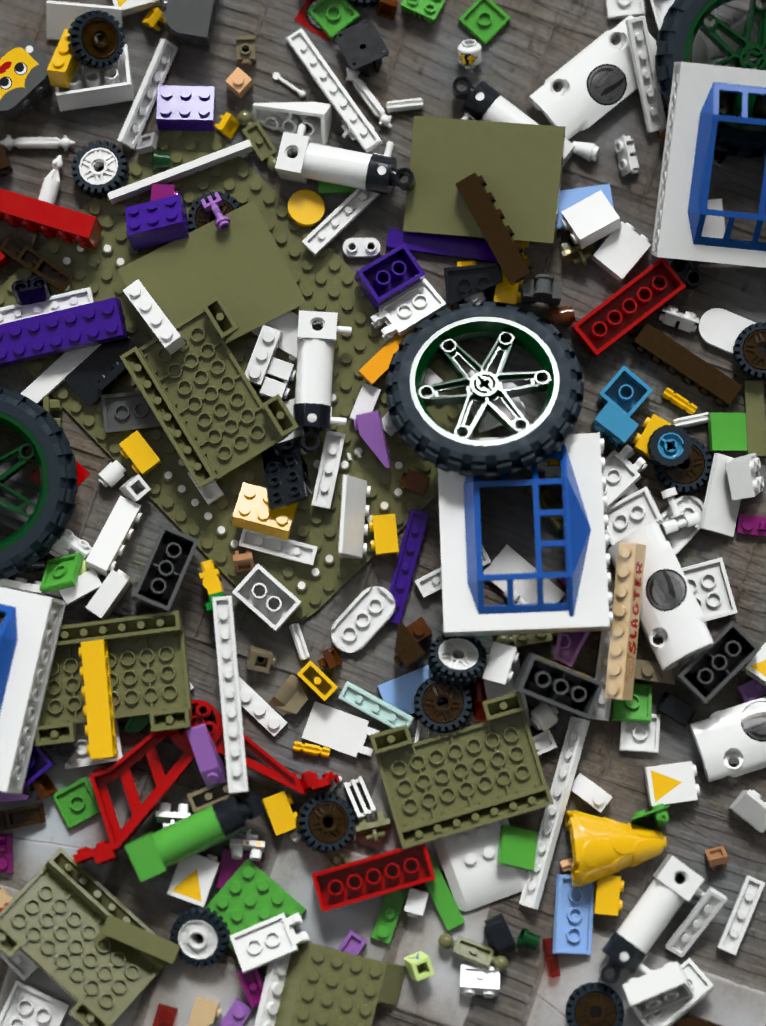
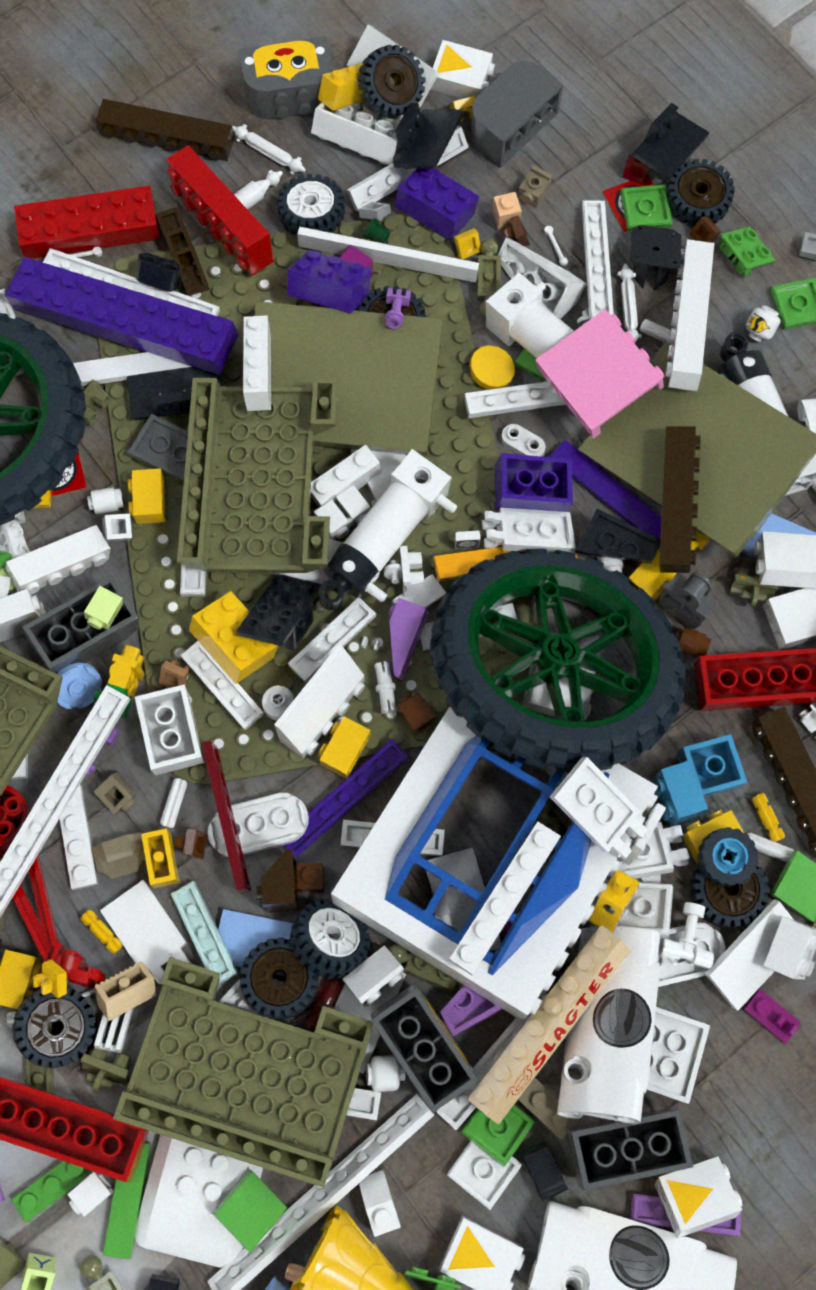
camera: 30 degrees right, 10 degrees down
none -> yellow tile [33,960,67,998]
none -> light blue tile [57,662,102,709]
none -> yellowish green brick [84,586,123,630]
none -> tan brick [95,961,156,1021]
none -> dark red tile [202,741,252,894]
none -> white head [262,685,294,721]
none -> white pin [374,662,397,714]
none -> white hips [384,546,424,596]
none -> black bracket [393,103,464,170]
none -> white plate [449,822,561,976]
none -> white tile [454,531,480,549]
none -> reddish brown tile [502,216,530,247]
none -> bright pink panel [535,309,664,439]
none -> white tile [550,757,648,859]
none -> yellow torso [589,870,640,933]
none -> white tile [622,803,666,865]
none -> white brick [665,239,714,391]

